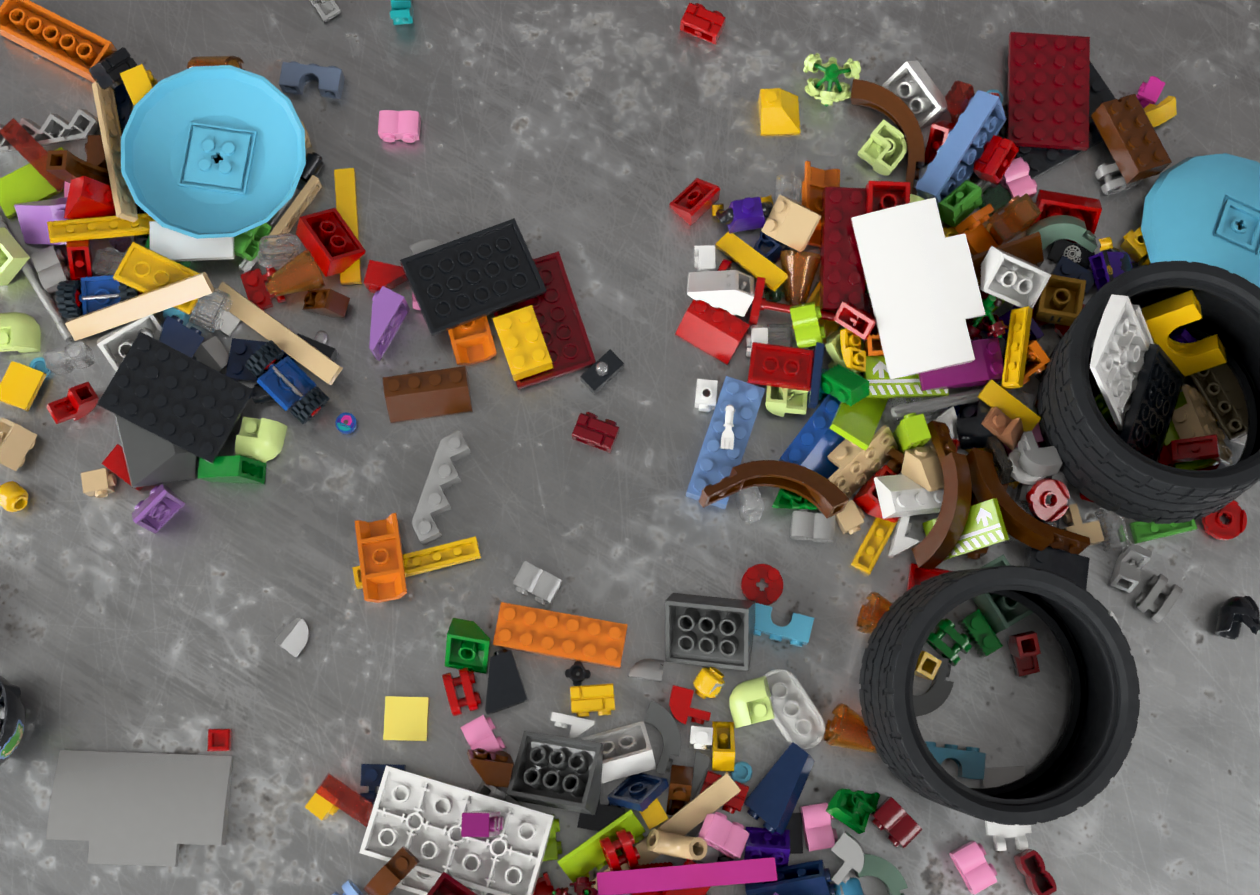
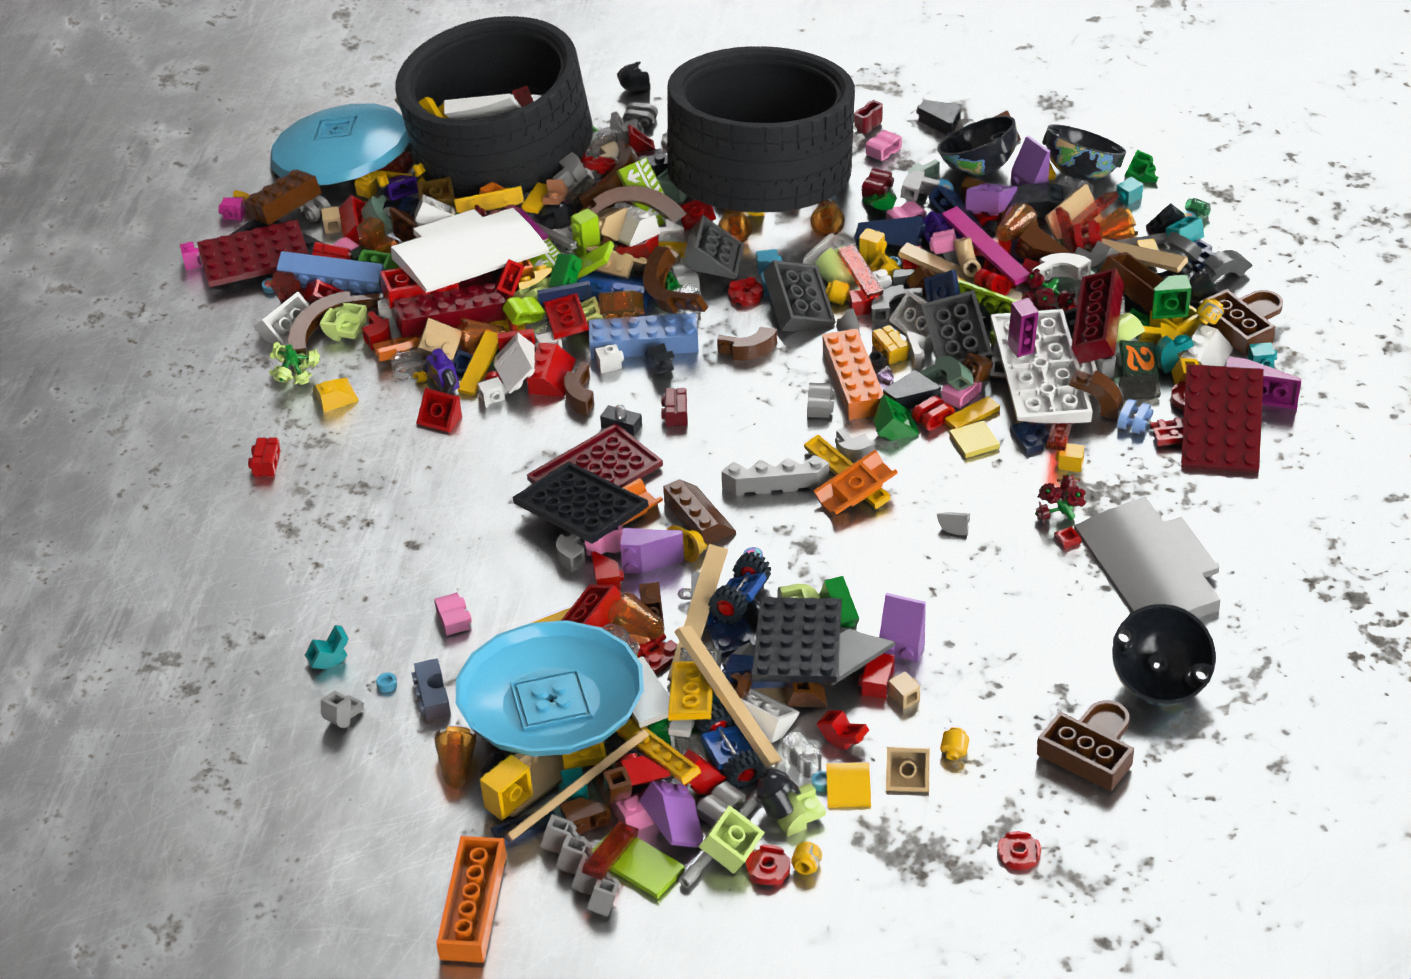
camera: 110 degrees left, 35 degrees down
black brick [89,47,138,90] -> none
yellow brick [493,305,553,381] -> none
white piece [720,404,735,450] -> none
none -> dark pink brick [180,242,203,270]
none -> tan brick [321,206,342,234]
none -> red brick [362,311,392,351]
none -> medium azure tile [376,672,397,692]
none -> reddish brown arch [564,362,595,416]
none -> clear orange brick [599,290,644,319]
none -> red slope [627,124,656,152]
none -> black brick [645,343,675,375]
none -> yellow piece [666,525,708,563]
none -> dark grey slope [682,215,744,279]
none -> reddish brown arch [717,326,777,361]
none -> reddish brown tile [731,672,753,699]
none -> black helmet [756,769,801,820]
none -> light grey brick [835,427,874,464]
none -> clear red tile [838,244,884,299]
none -> yellow brick [859,228,887,268]
none -> clear purple tile [876,366,894,386]
none -> sand green arch [921,356,973,391]
none -> yellow tile [945,396,1000,429]
none -> dark red plant [1035,473,1086,524]

